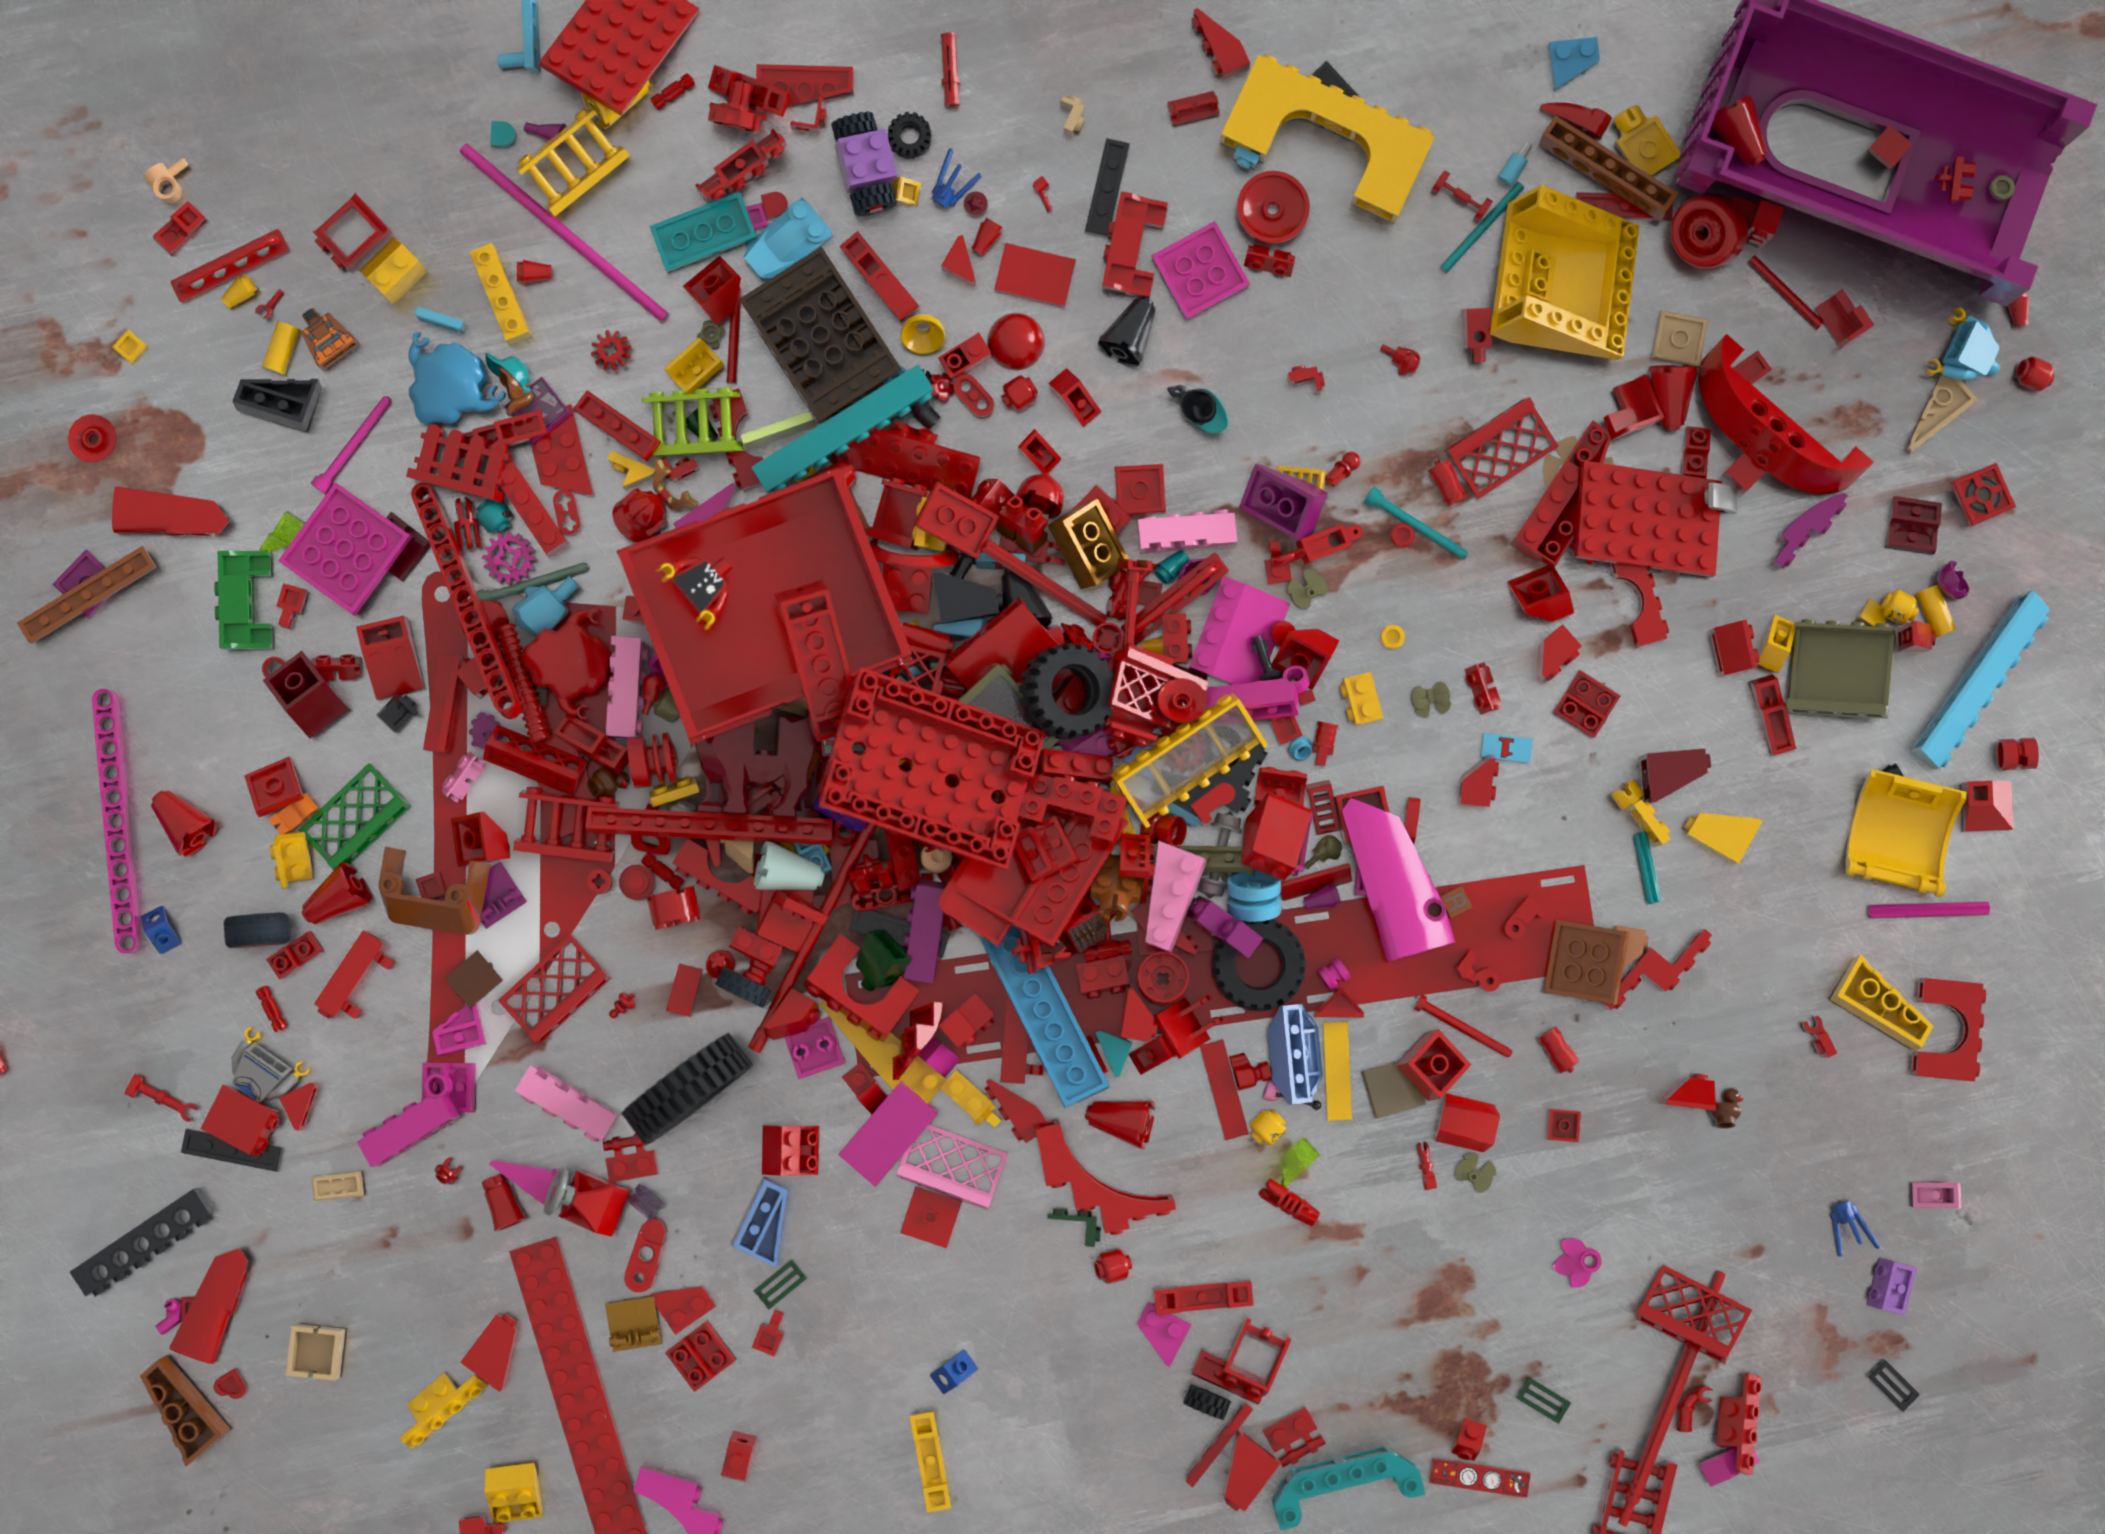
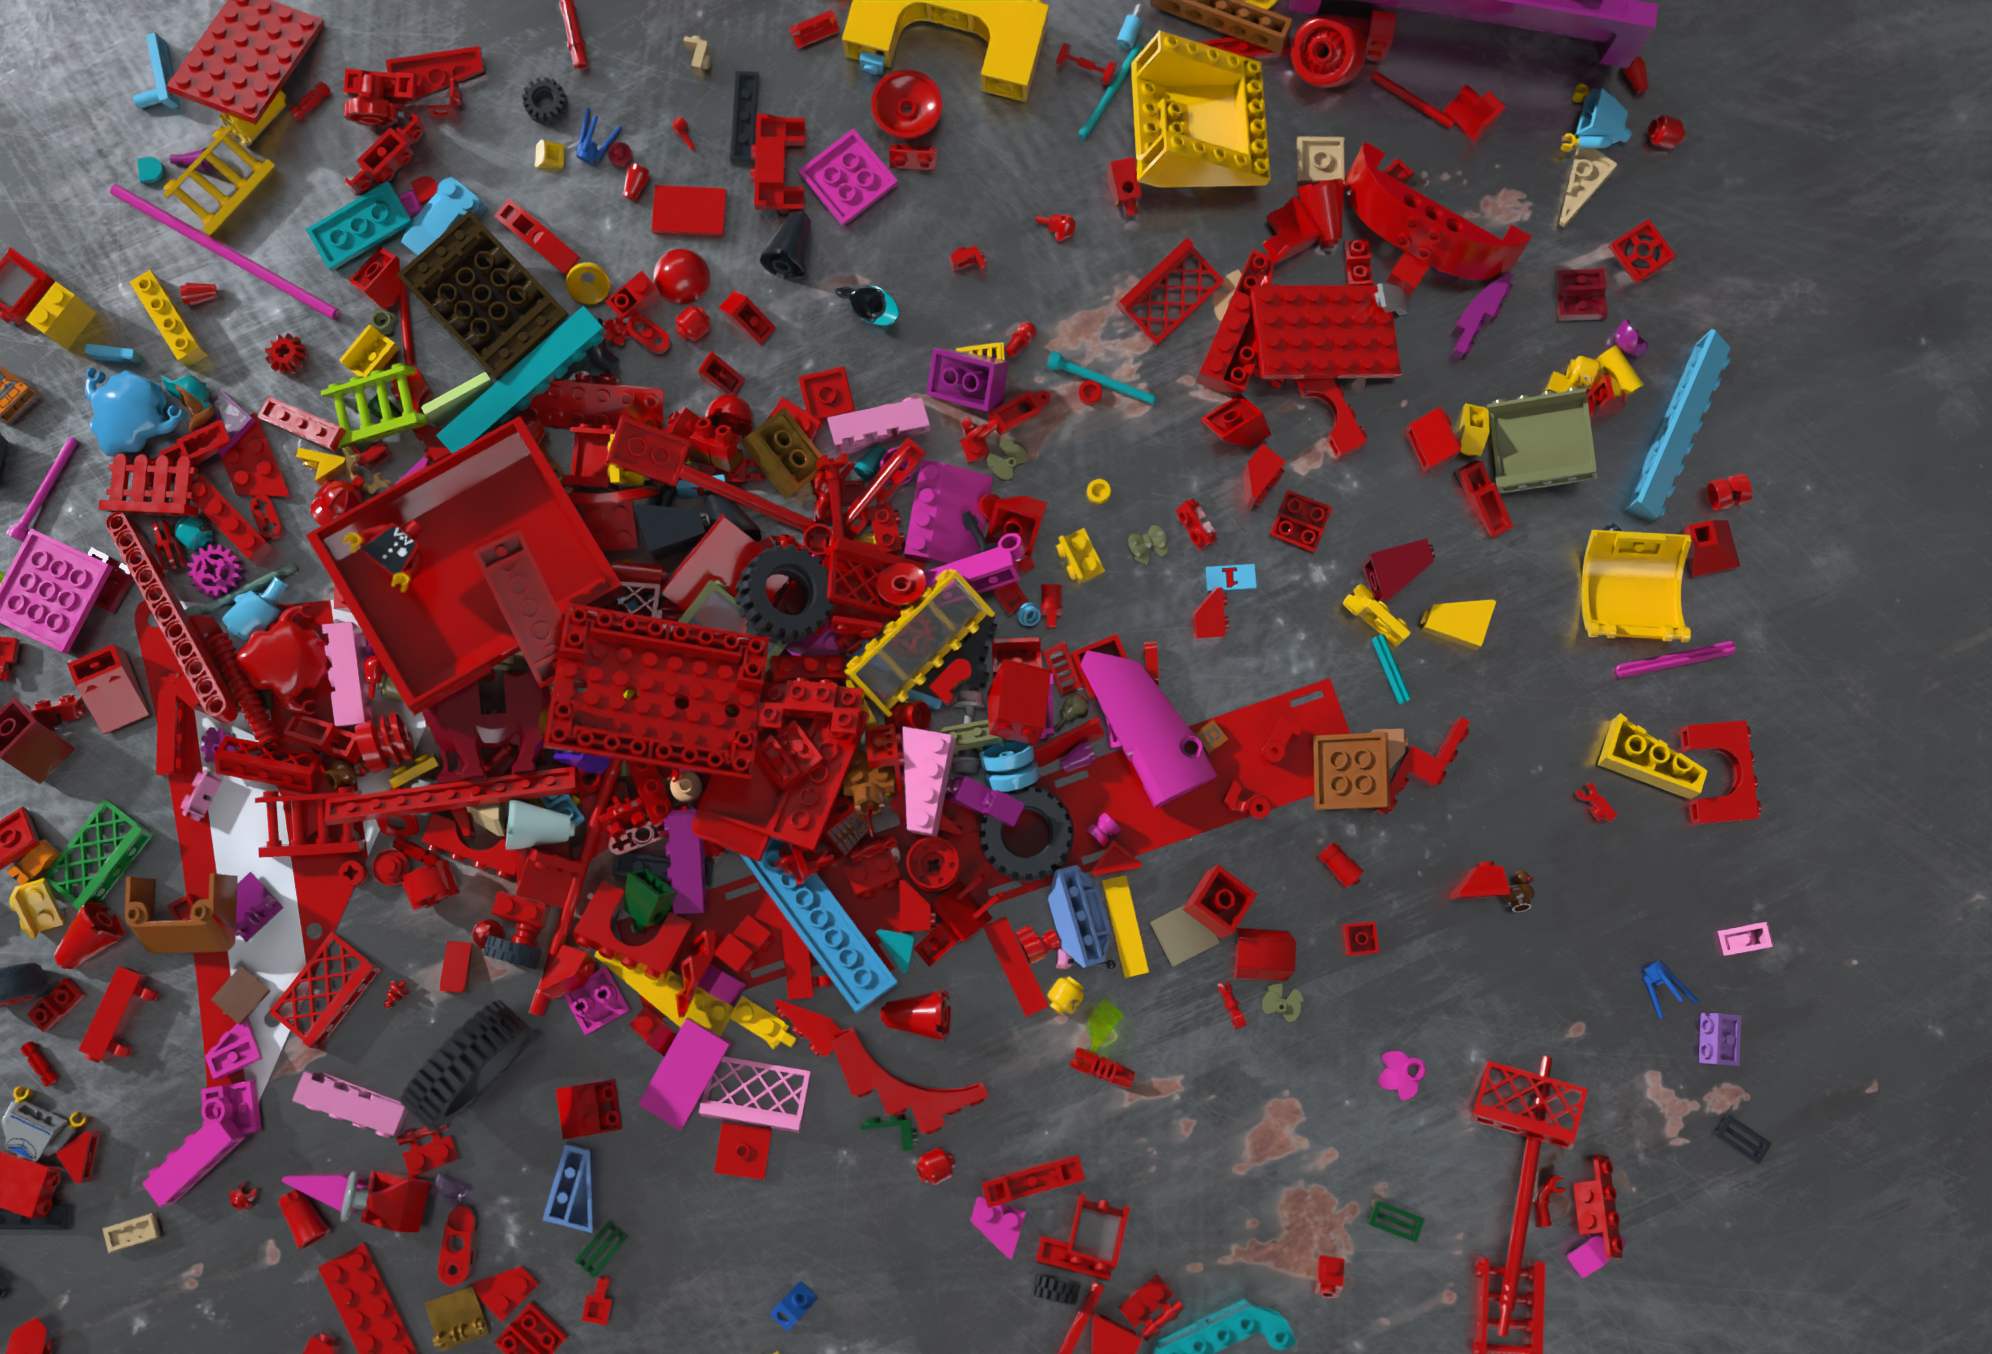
camera: 10 degrees left, 5 degrees down
black bracket [376,694,418,732] -> none
red slope [451,812,510,867] -> none
brick [831,111,897,216] -> none
medium azure slope [934,618,989,638] -> none
red slope [941,235,976,287] -> none
red bar [1413,994,1513,1057] -> none
red piece [1428,460,1467,507] -> none
tile [1429,1458,1531,1498] -> none

